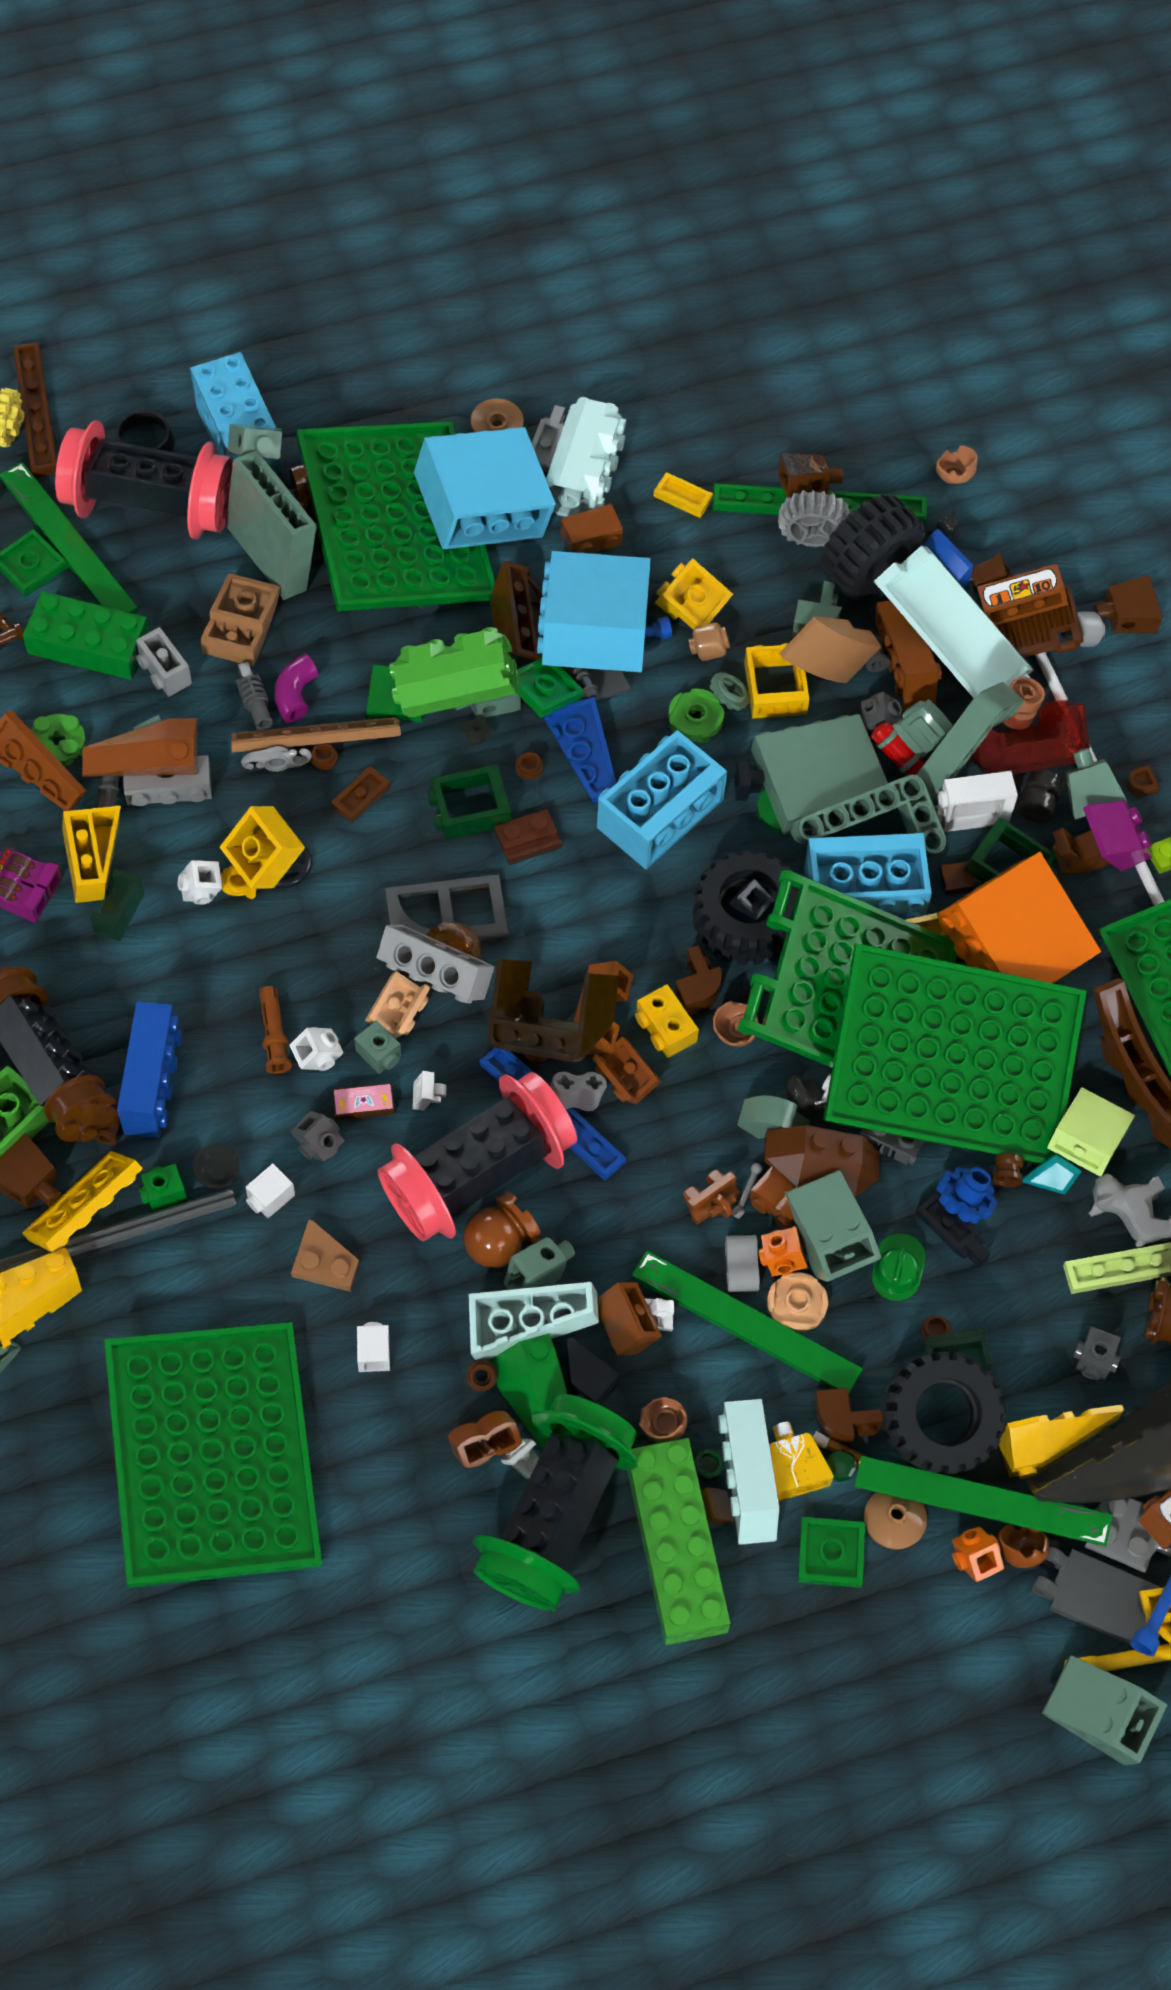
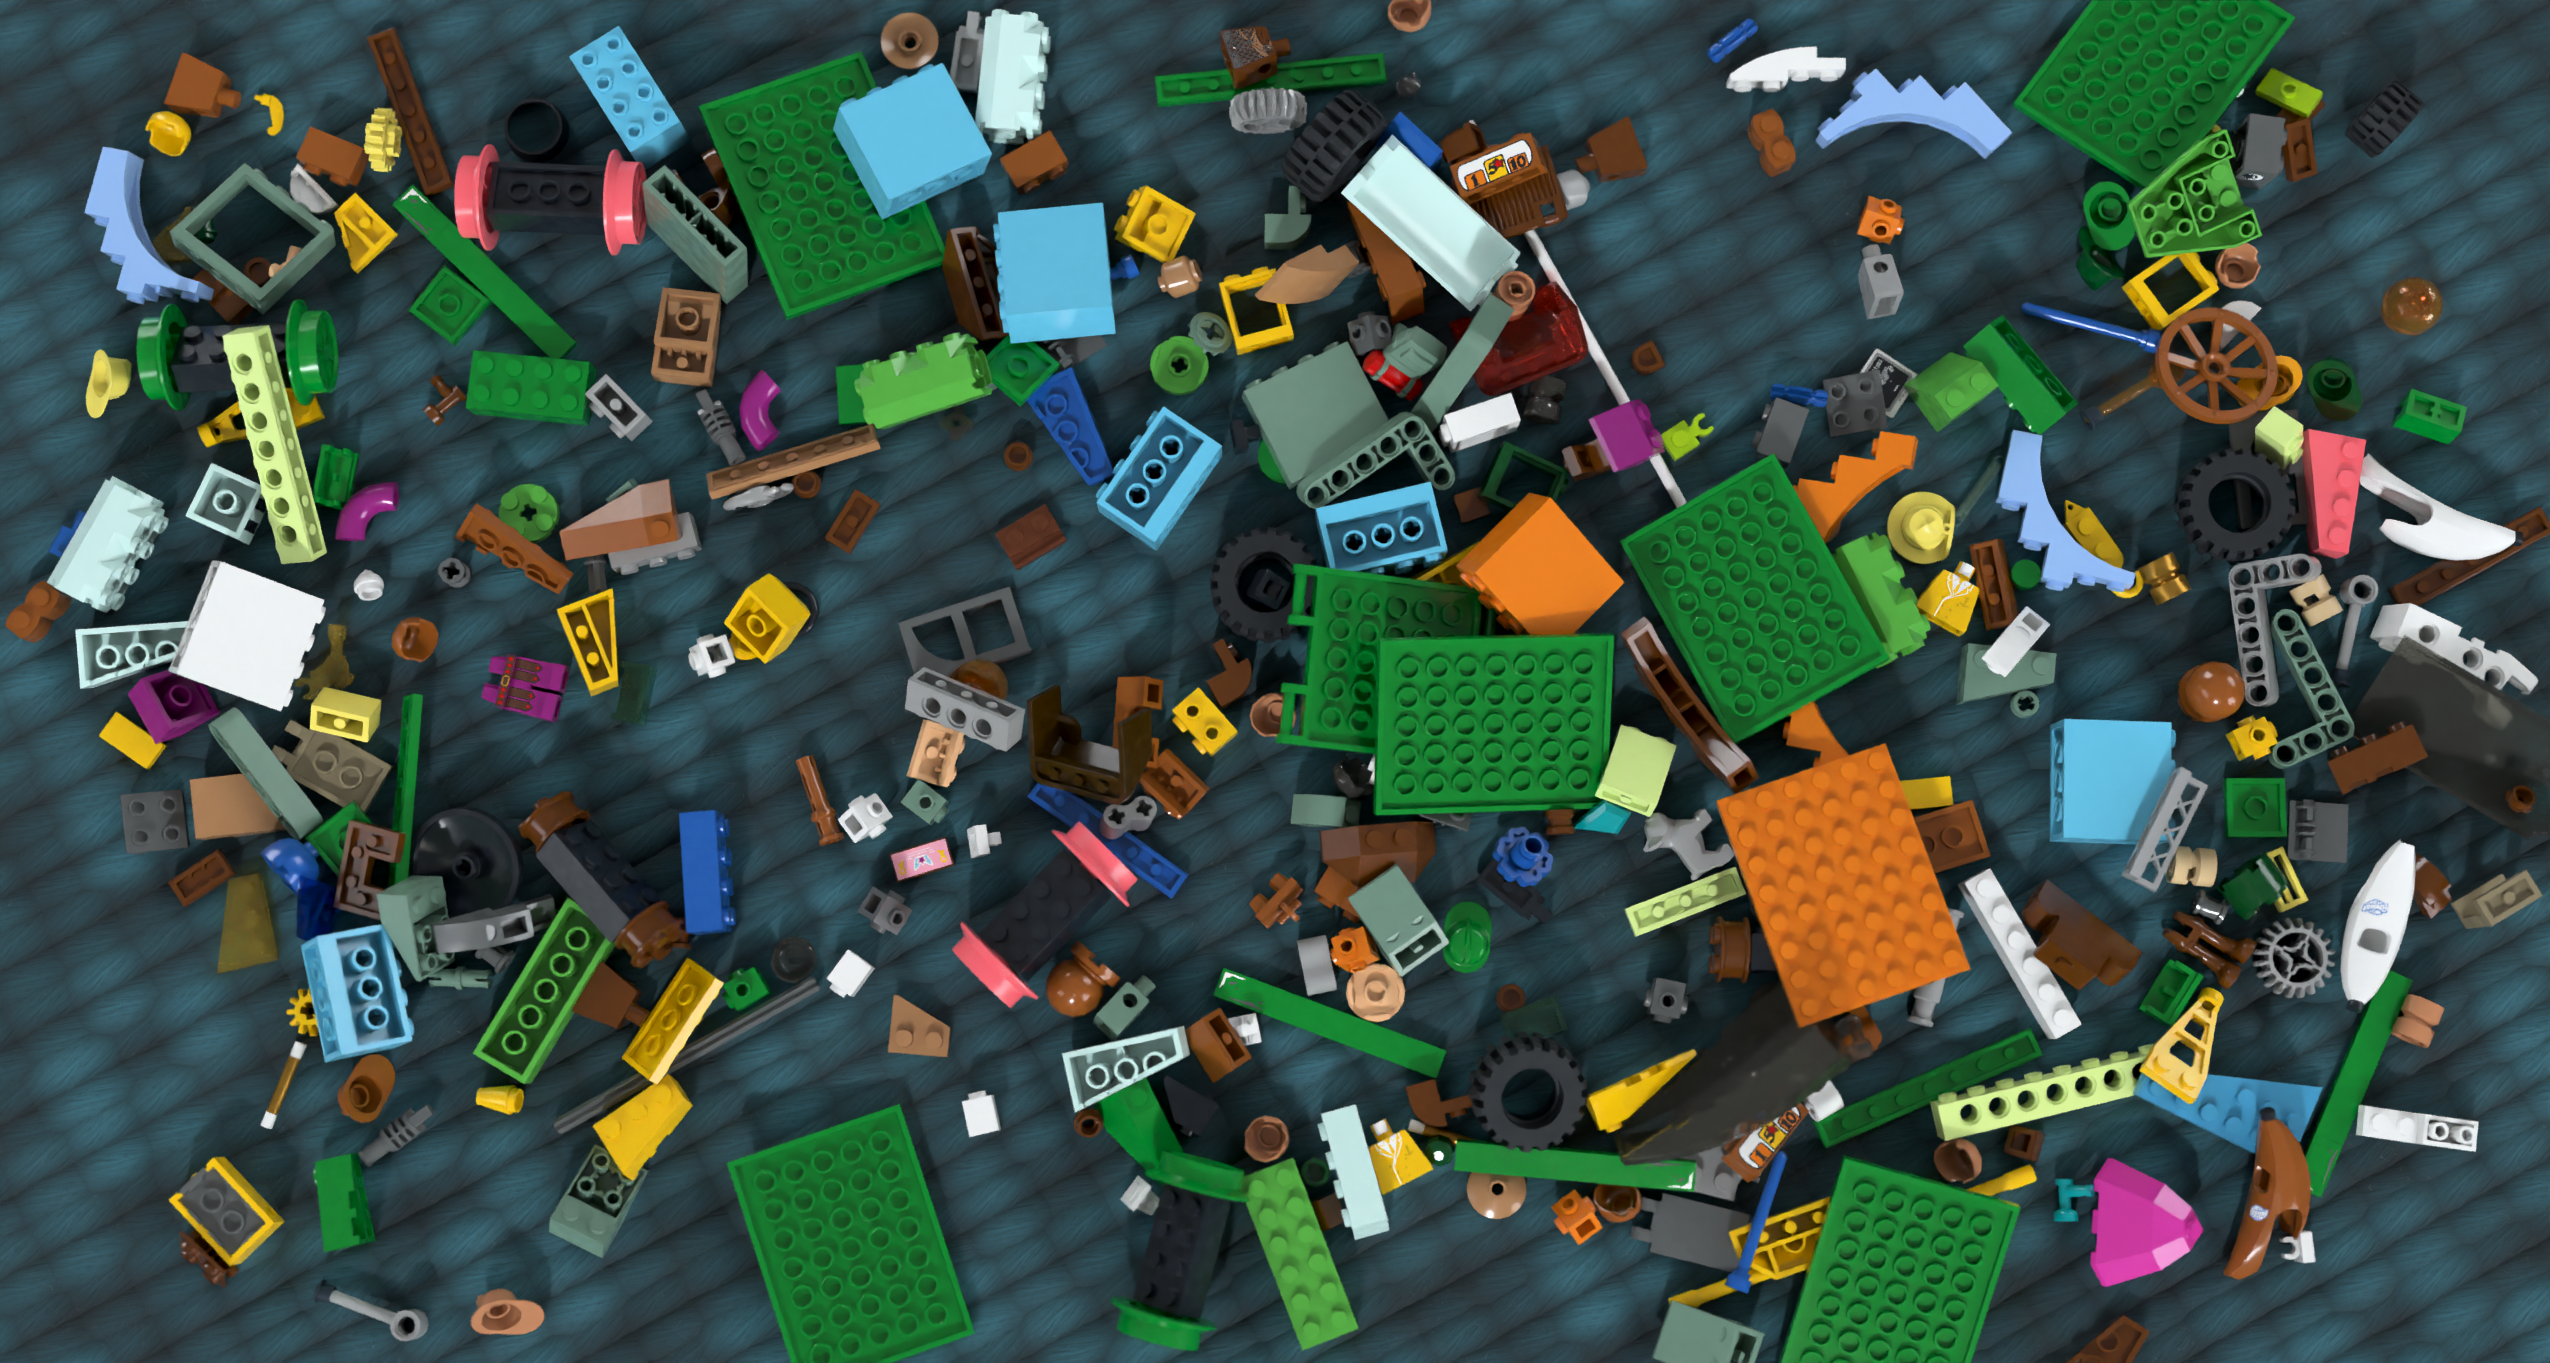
camera: 10 degrees left, 20 degrees up
sand green torso [227,424,282,459] -> none
dark green window [427,765,511,840] -> none
dark orange brick [448,1411,522,1468] -> none
yellow tile [653,472,713,518] -> none
light grey hinge [732,1163,763,1219] -> none
green tile [798,1517,865,1588] -> none
sand green torso [1066,748,1127,820] -> none

